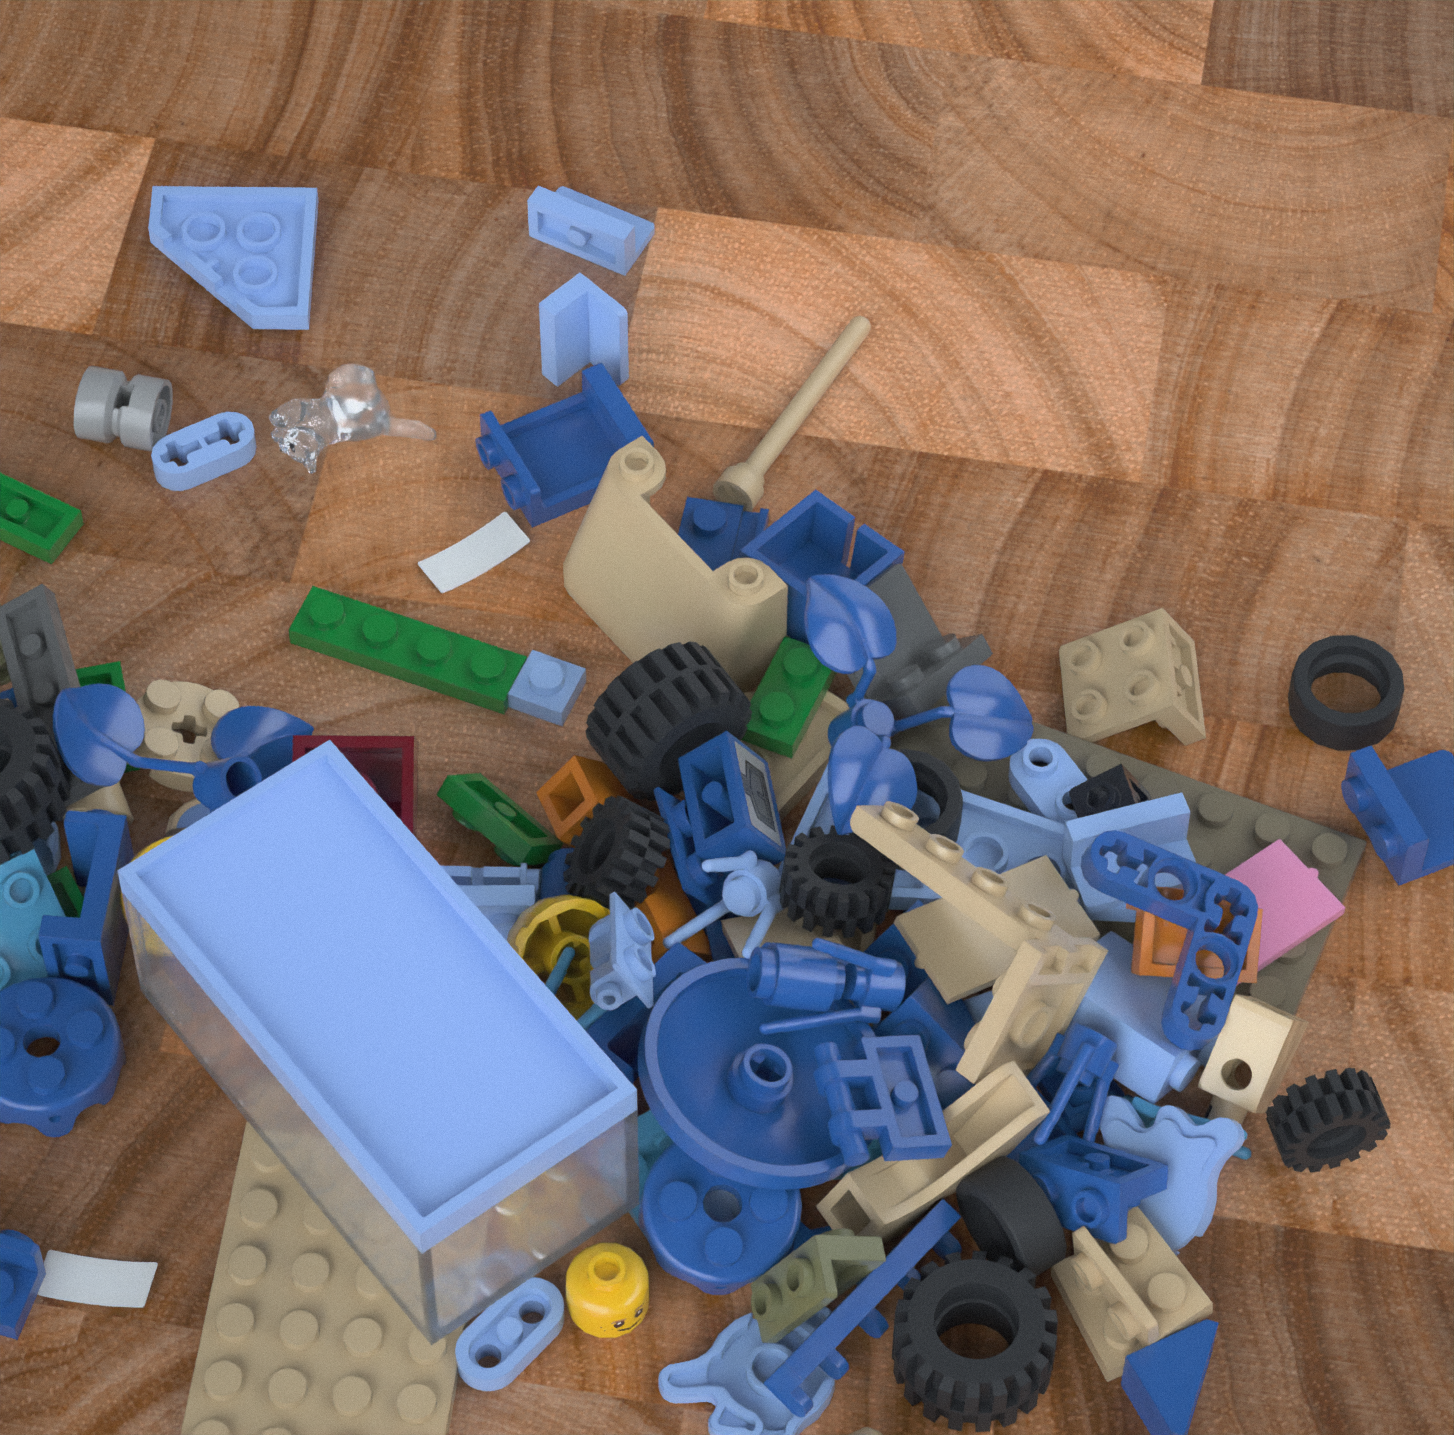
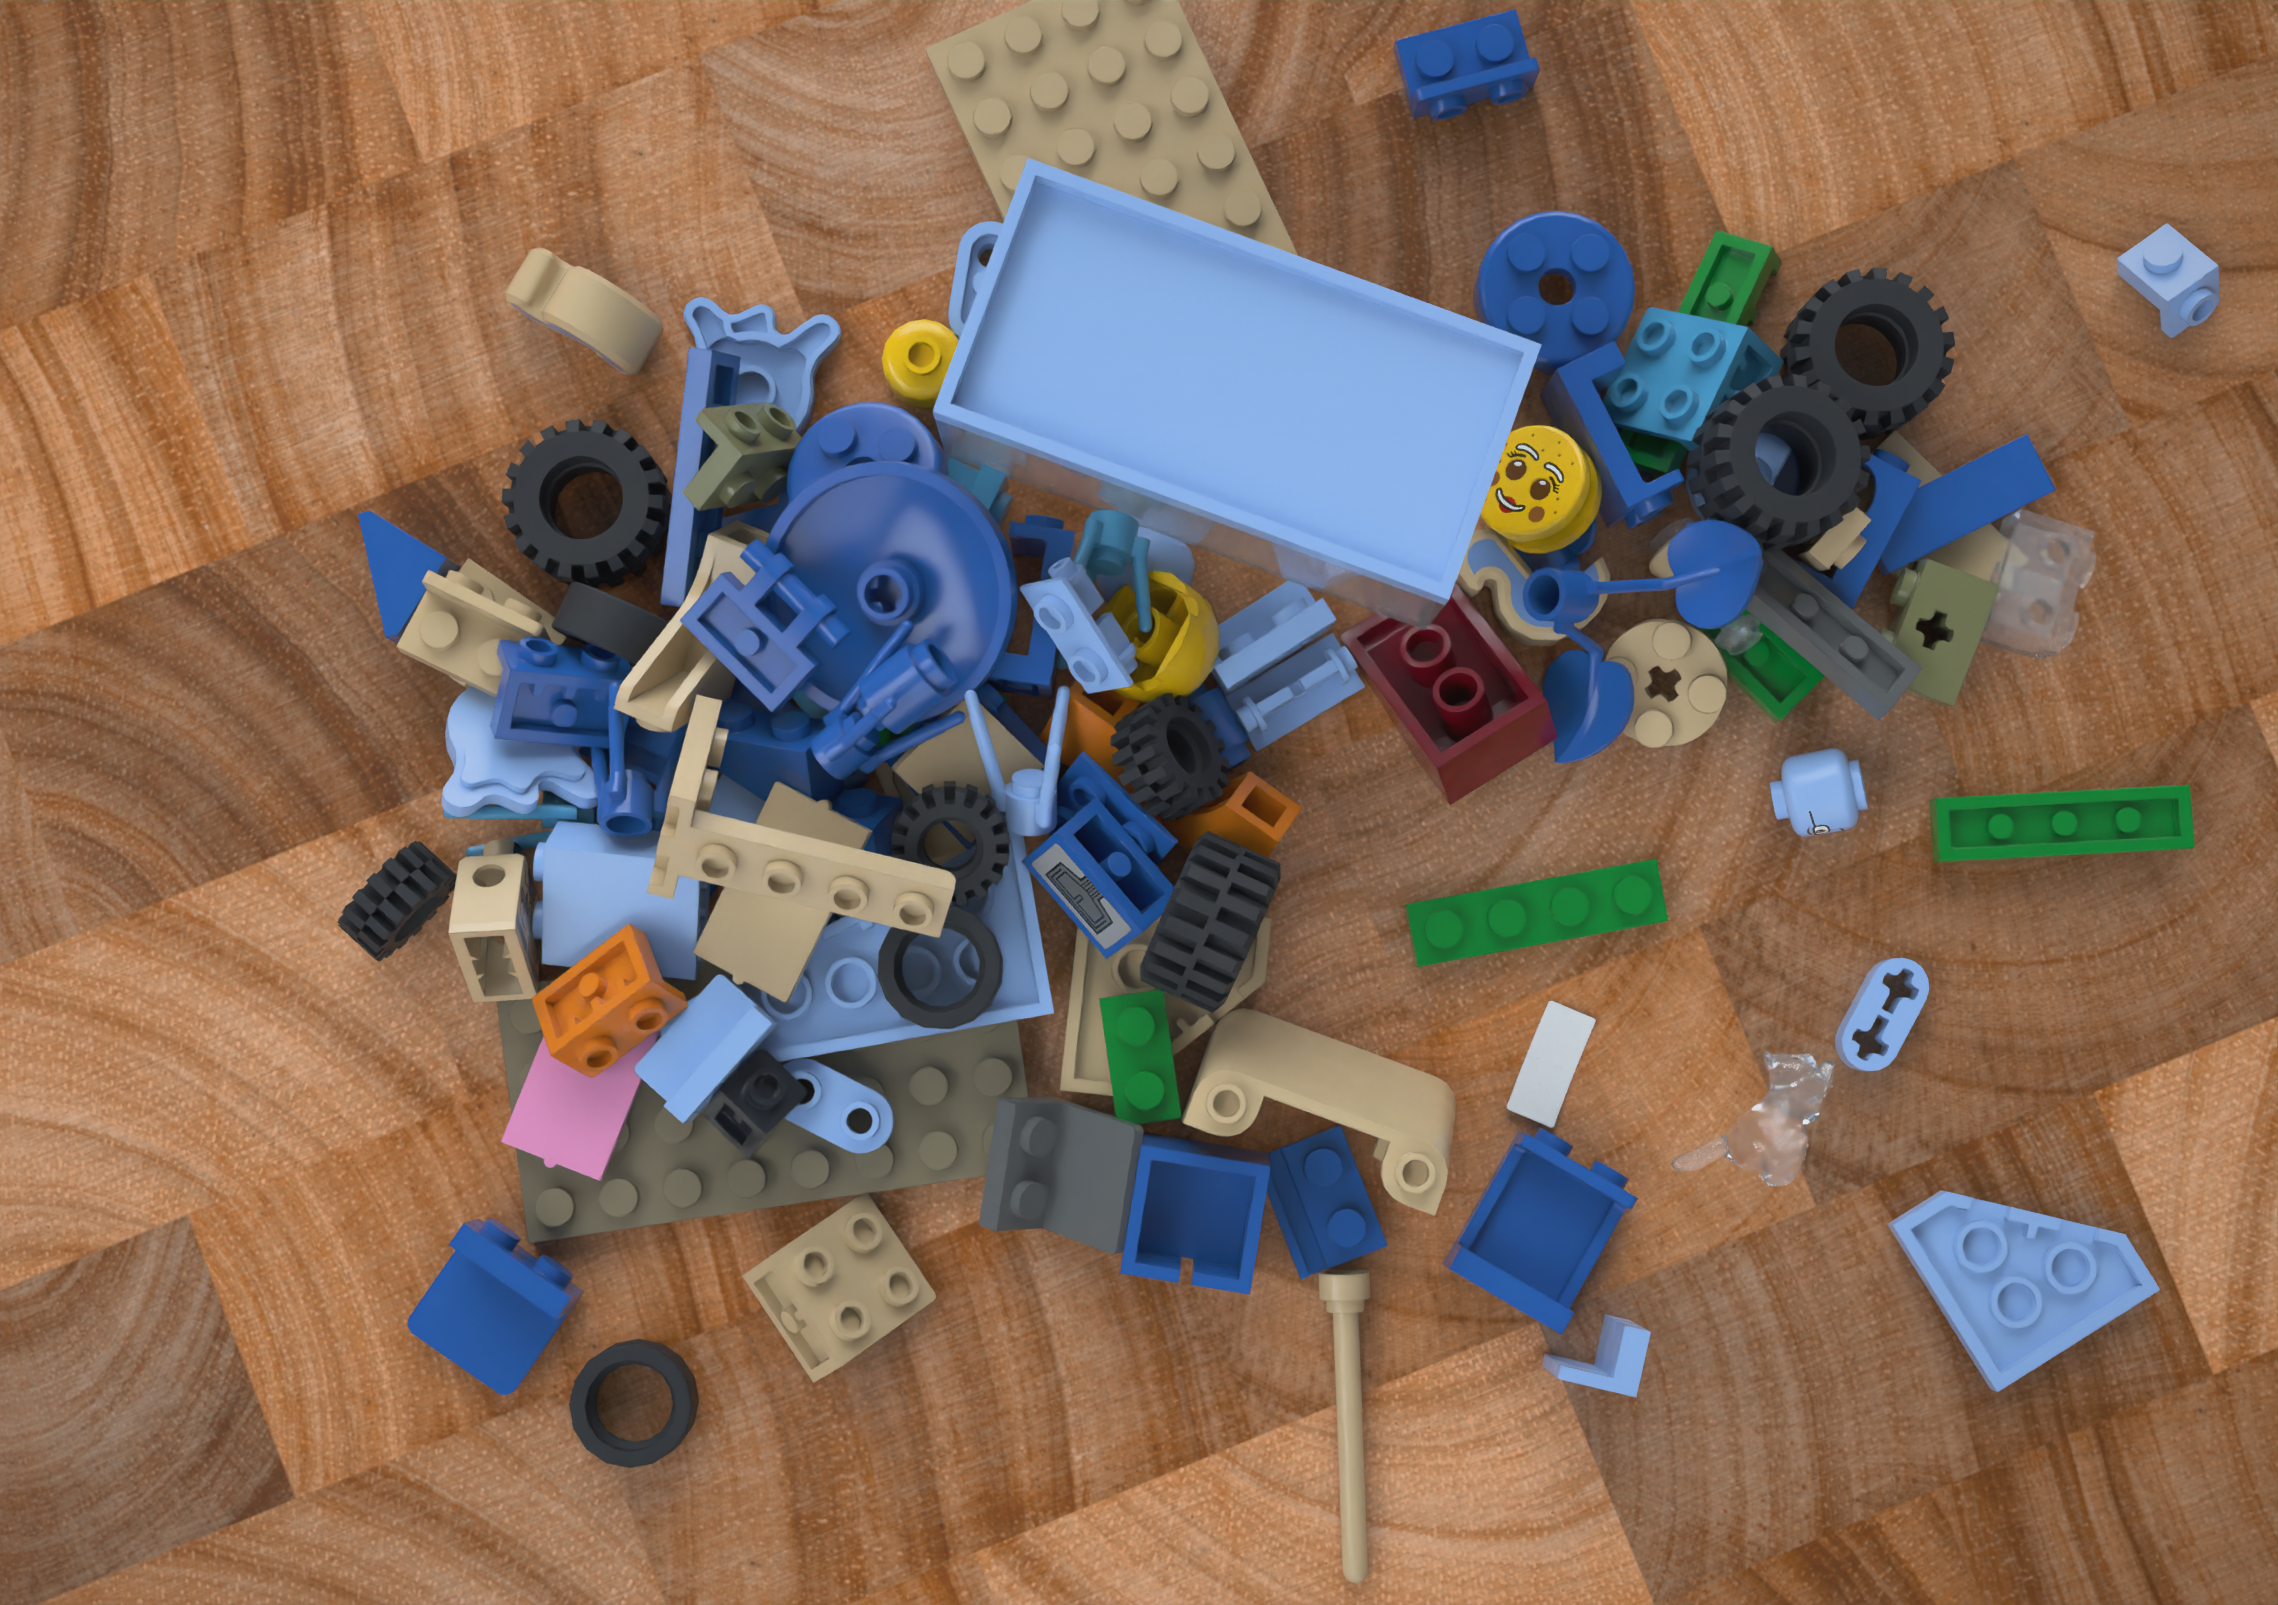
camera: 145 degrees right, 30 degrees up
white sticker [37,1250,158,1308] -> none
light grey wheel [74,365,173,452] -> none
green plate [436,773,564,867] -> none
light blue plate [508,650,586,726] -> none
light blue panel [527,186,655,276] -> none
plant [804,574,1034,835] -> none
blue beam [1080,830,1258,1051] -> none
none -> light blue head [1770,748,1868,837]

